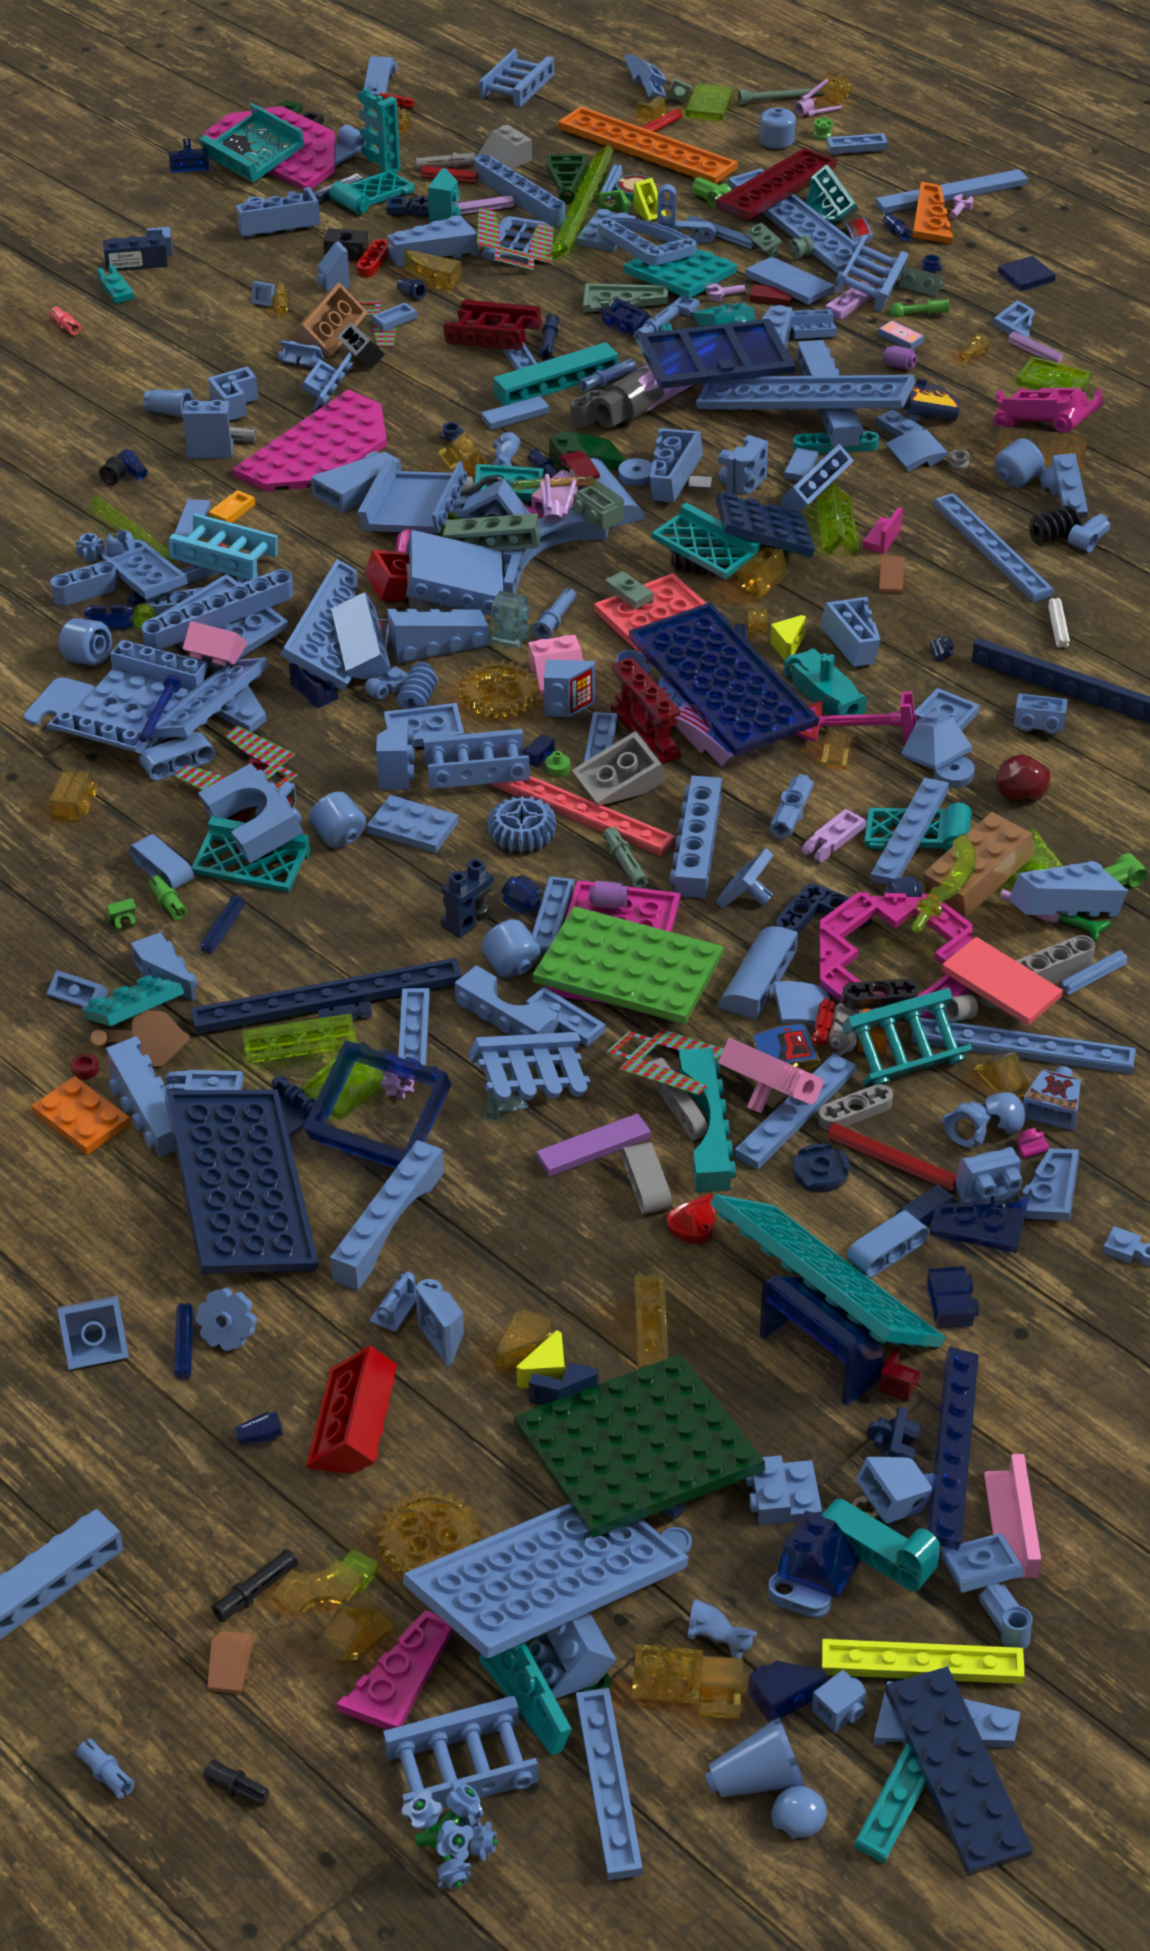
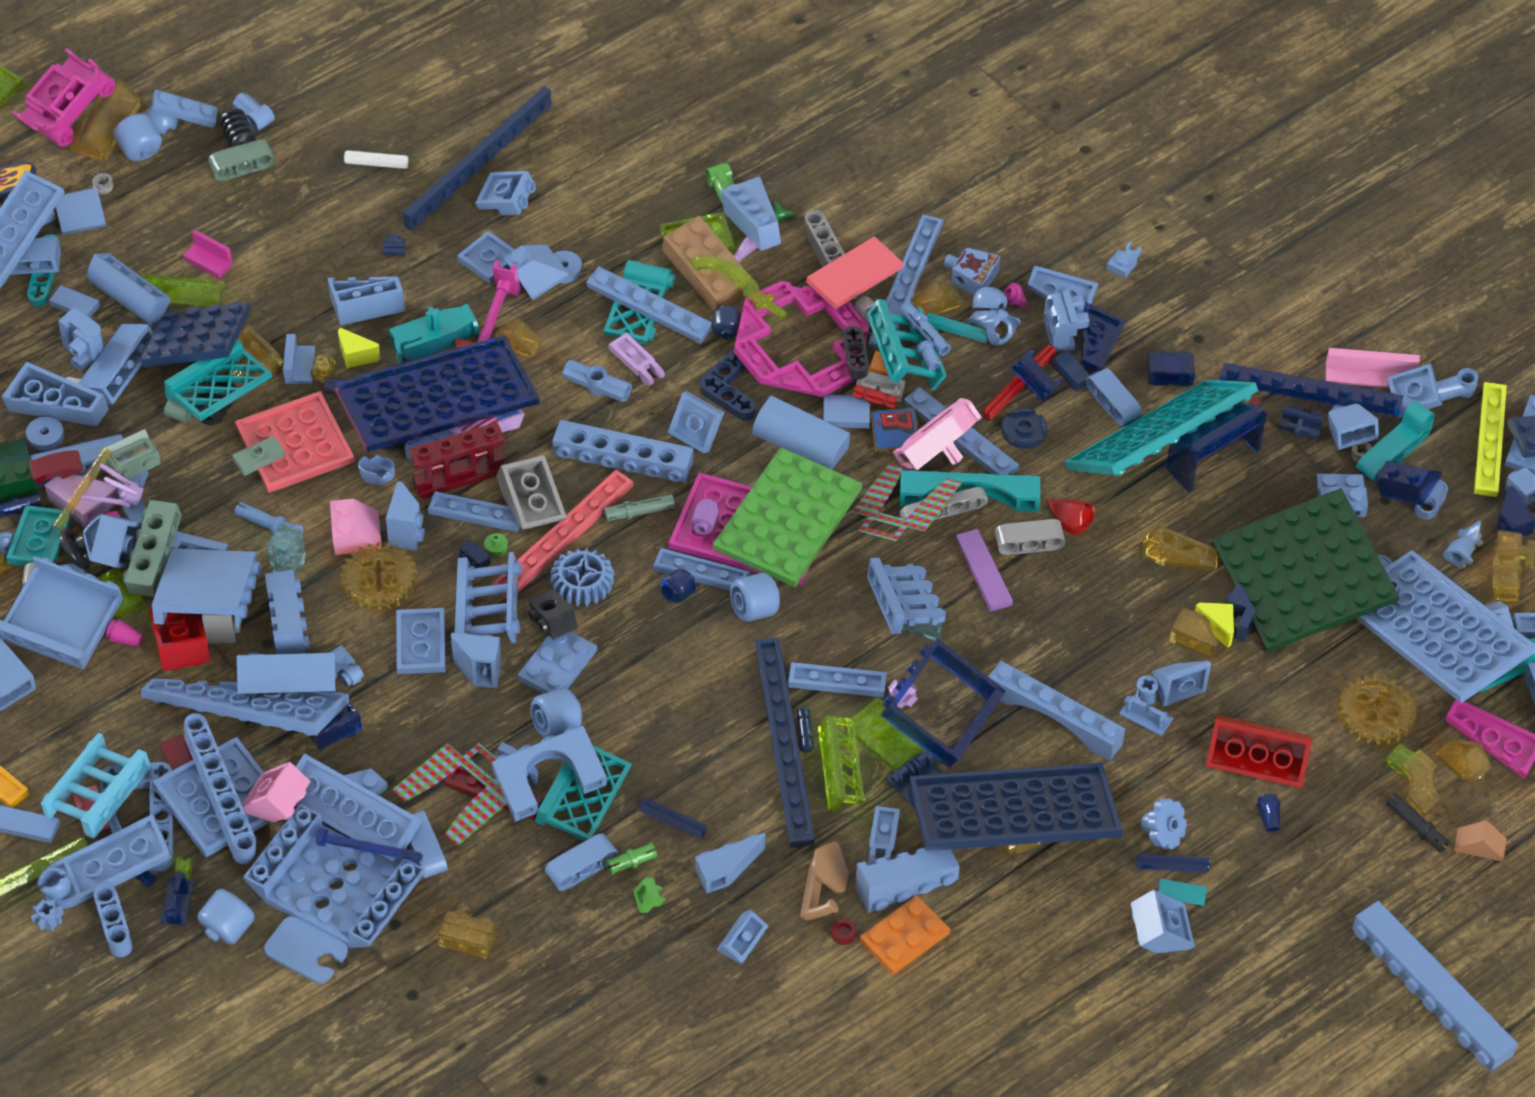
camera: 85 degrees left, 10 degrees up
teal plate [81,975,184,1026] -> none
medium blue piece [396,662,438,709] -> none
dark blue hips [441,858,494,938] -> none
medium blue arch [455,965,559,1036] -> none
medium blue plate [526,987,605,1047] -> none
light grey beam [818,1084,893,1131] -> none
nougat slope [879,556,905,594] -> none
medium blue tile [934,493,1054,602] -> none
dark red piece [996,754,1051,801] -> none
medium blue axle [1060,950,1128,995] -> none
none -> medium blue brick [78,324,154,404]
none -> sand green beam [208,139,275,181]
none -> medium blue panel [283,334,316,384]
none -> black brick [528,589,578,639]
none -> medium blue pin [900,302,951,356]
none -> medium blue pin [917,340,941,371]
none -> teal axle [927,313,988,343]
none -> clear blue hinge [1011,349,1062,400]
none -> teal sticker [1158,879,1207,906]

